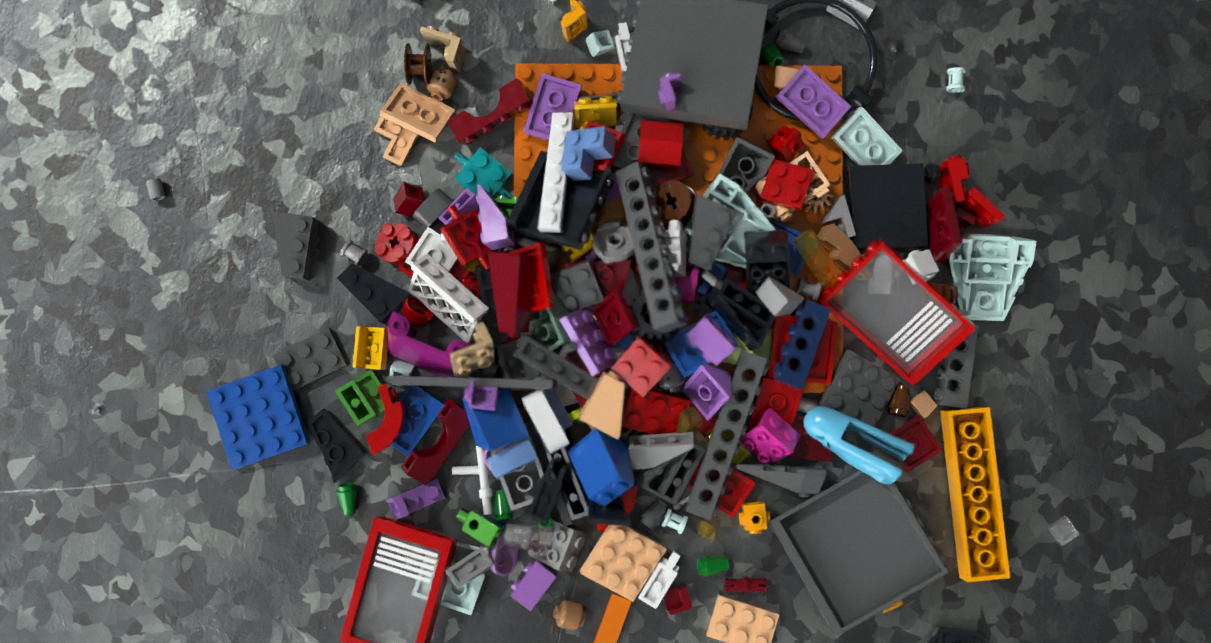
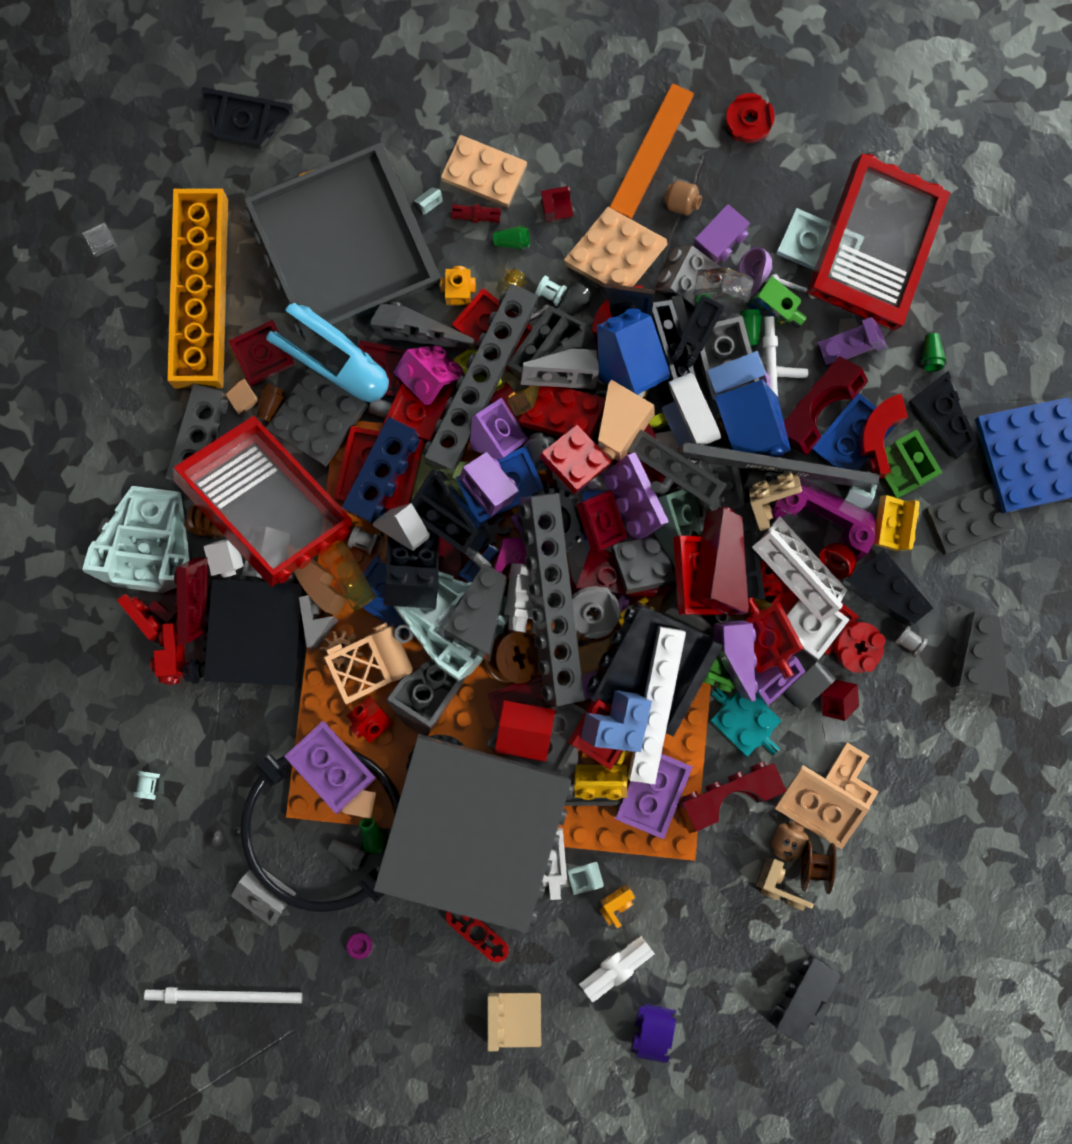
camera: 175 degrees left, 5 degrees down
light grey panel [445,546,494,590] -> none
medium lavender bracket [464,381,498,410] -> none
white hinge [638,550,681,609] -> none
medium lavender bracket [658,73,682,111] -> none
red plate [760,159,814,211] -> none
light aqua plate [831,107,903,165] -> none
none -> light aqua slope [414,188,442,215]

